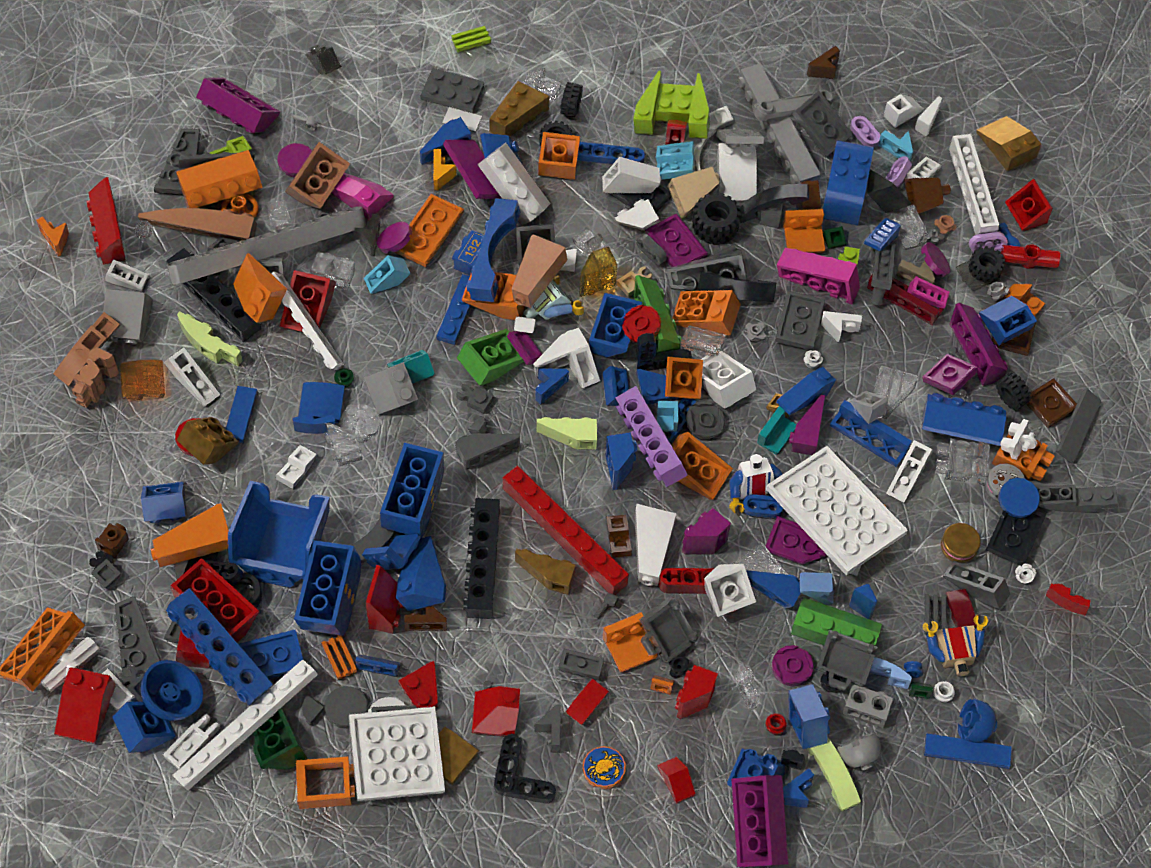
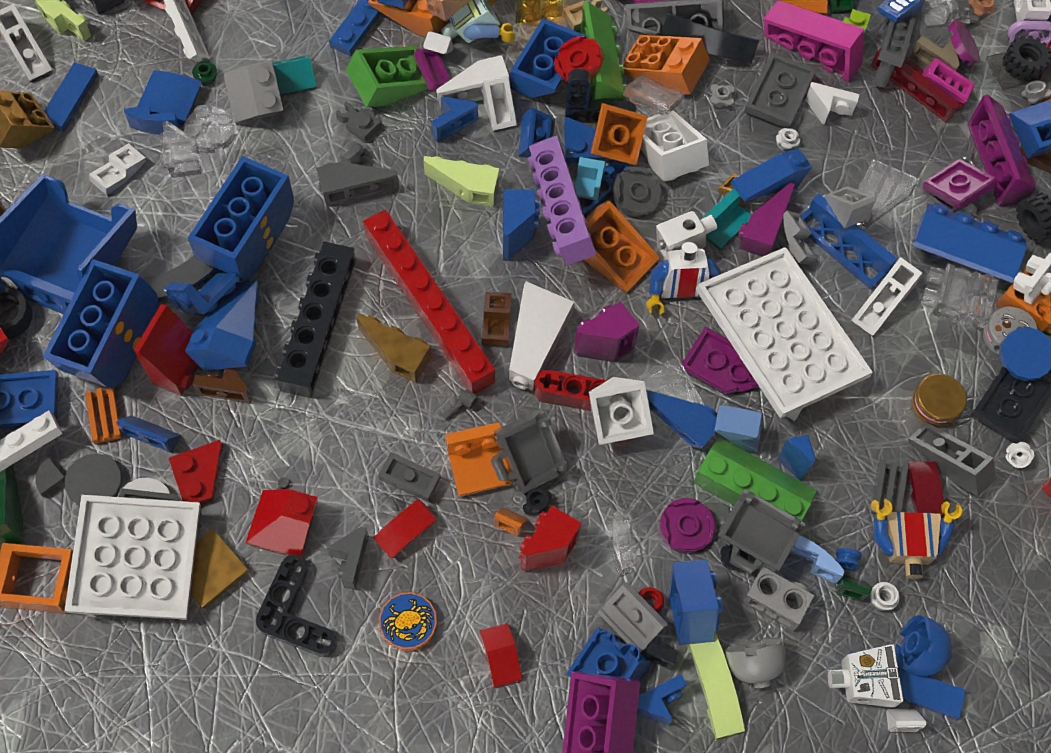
camera: 10 degrees right, 5 degrees up
blue plate [743,494,783,518] -> none
none -> light grey plate [598,582,668,653]
none -> white torso [656,211,717,259]
none -> light grey slope [783,211,818,266]
none -> torso [828,645,903,707]
none -> white slope [886,709,926,732]

